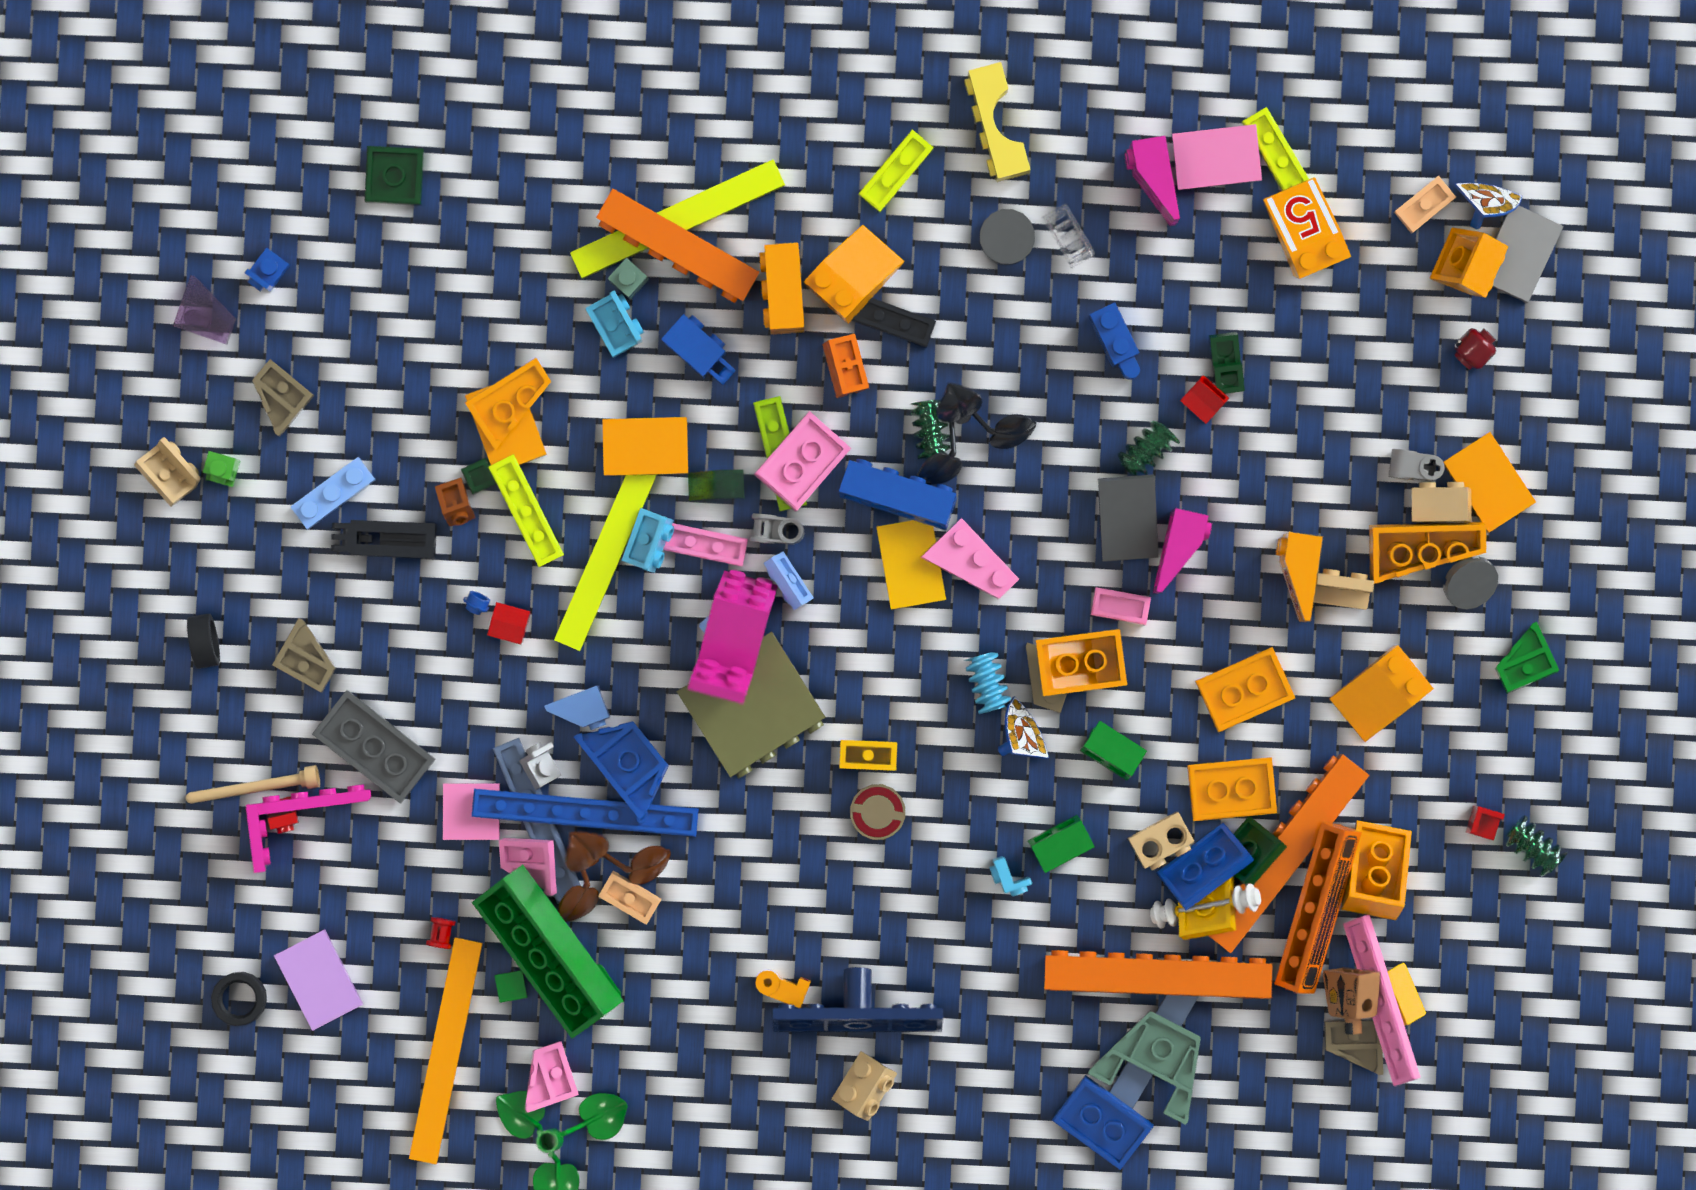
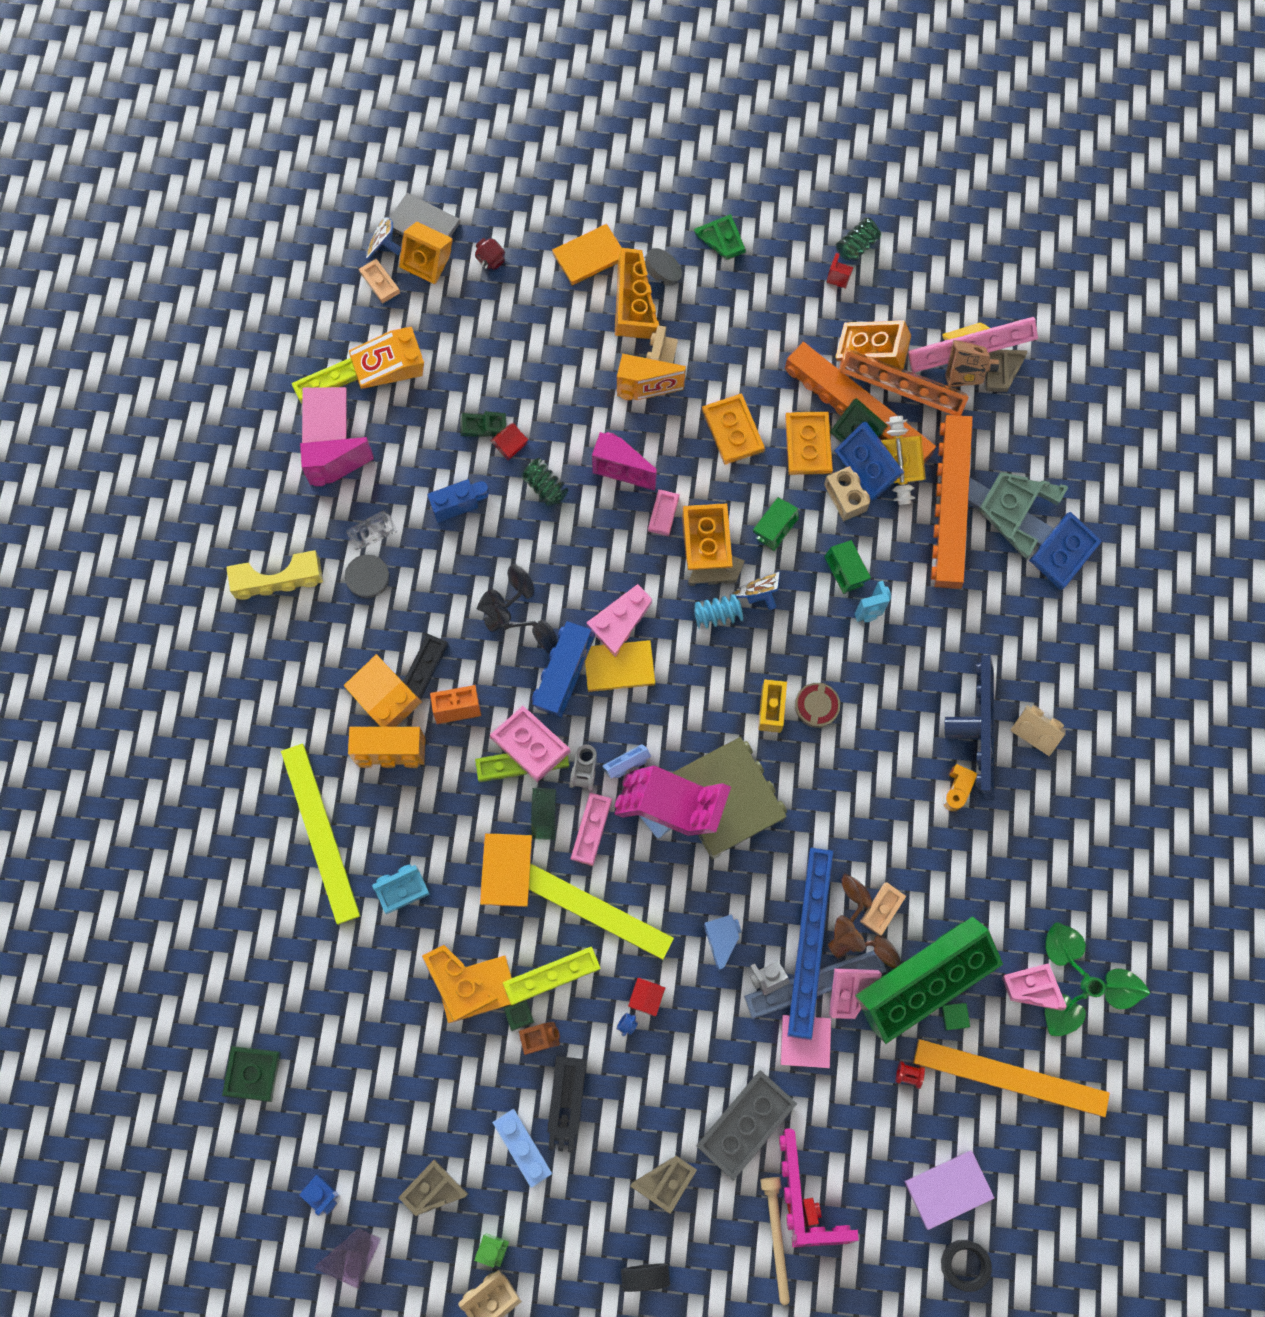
camera: 90 degrees left, 15 degrees down
blue wing [574,721,669,821] -> none
orange brick [596,188,760,303] -> none
sand green brick [608,258,649,300] -> none
medium azure bracket [621,508,674,573] -> none
blue brick [661,314,736,385] -> none
neon yellow tile [858,130,934,212] -> none
clear green piece [911,400,951,460] -> none
dark grey tile [1098,474,1159,561] -> none
light orange slope [1329,645,1434,742] -> none
light grey piece [1388,449,1445,481] -> none
tan brick [1412,482,1471,523] -> none

